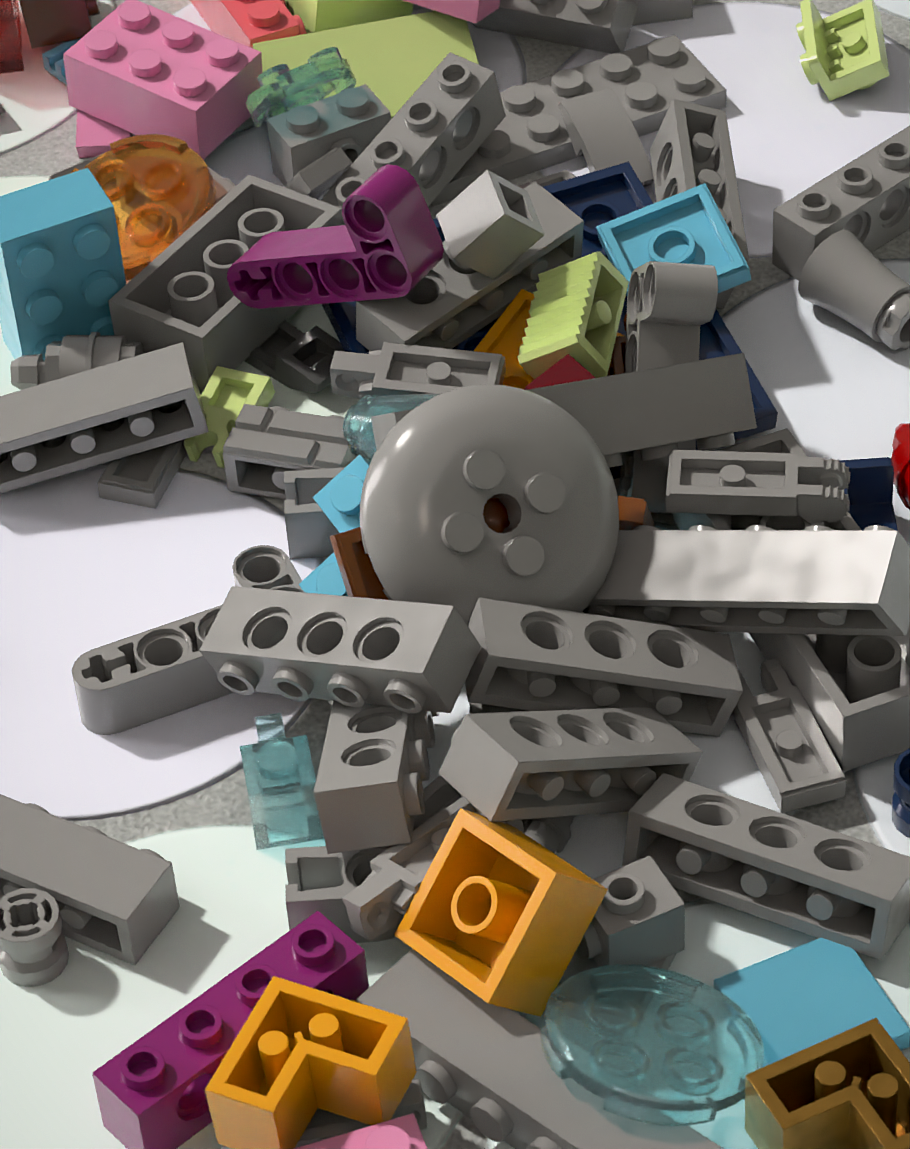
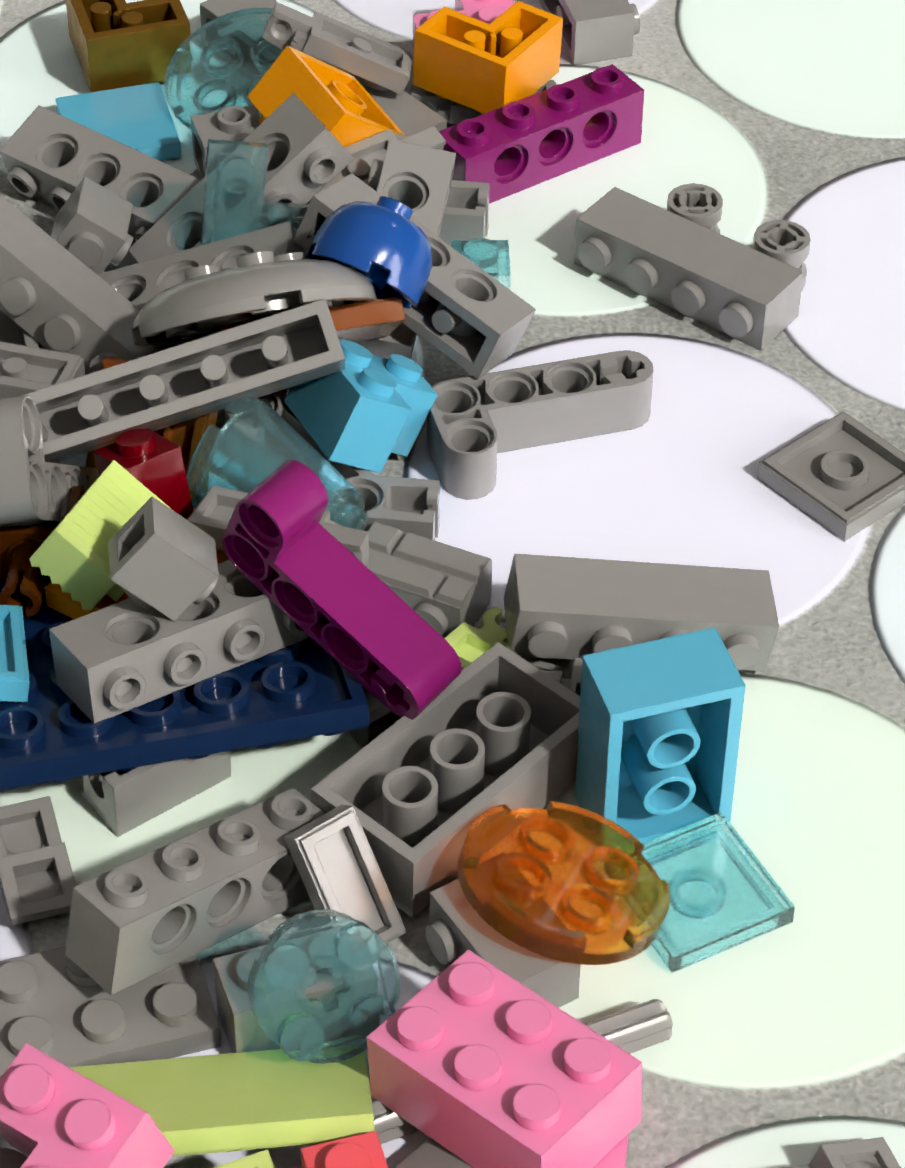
camera: 175 degrees left, 0 degrees up
none -> light grey brick [51,176,133,274]
none -> clear light blue plate [200,139,309,253]
none -> light grey hinge [262,2,412,95]
none -> blue cylinder [306,196,432,308]

